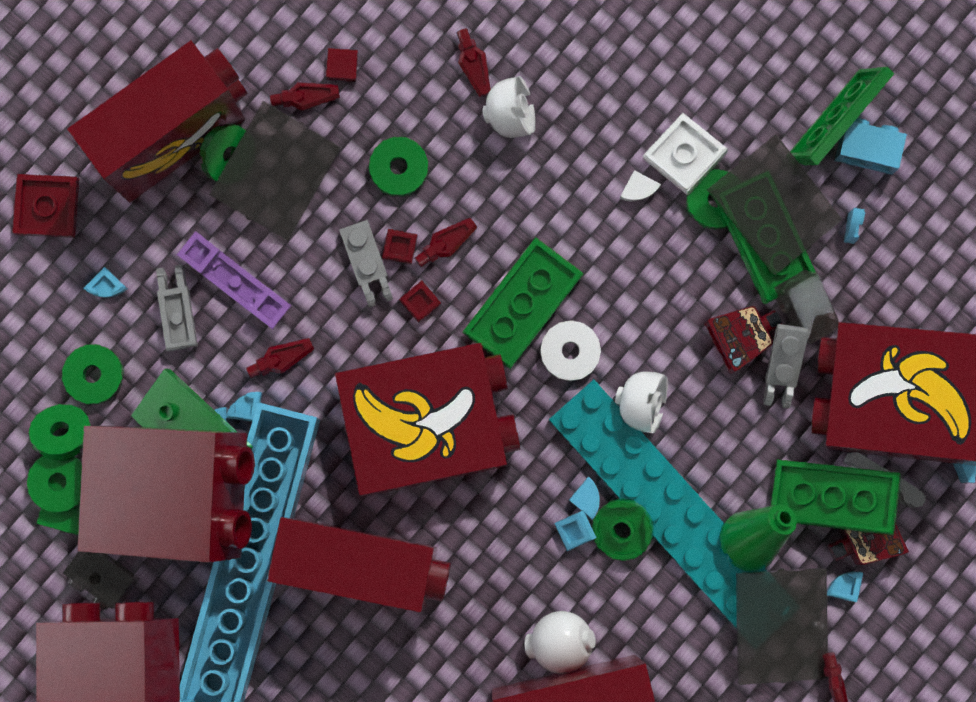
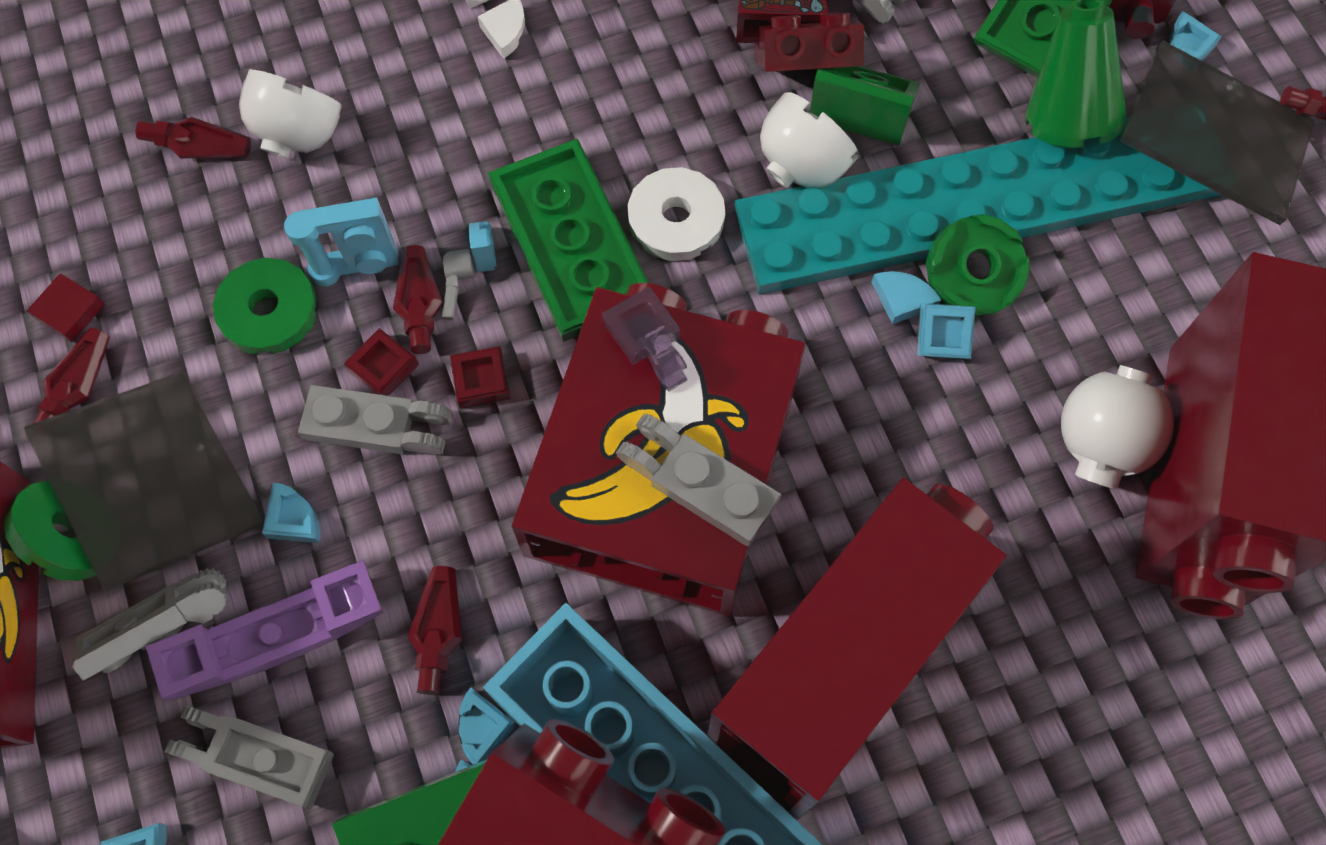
camera: 60 degrees left, 15 degrees down
none -> light grey hinge [71,568,227,681]
none -> medium azure tile [262,482,321,543]
none -> medium azure plate [284,198,400,287]
none -> light grey hand [441,249,475,320]
none -> medium azure tile [469,221,497,272]
none -> clear purple plate [602,286,687,392]
none -> light grey hinge [616,414,781,547]
none -> dark red plate [755,13,864,72]
none -> green slope [810,66,920,146]

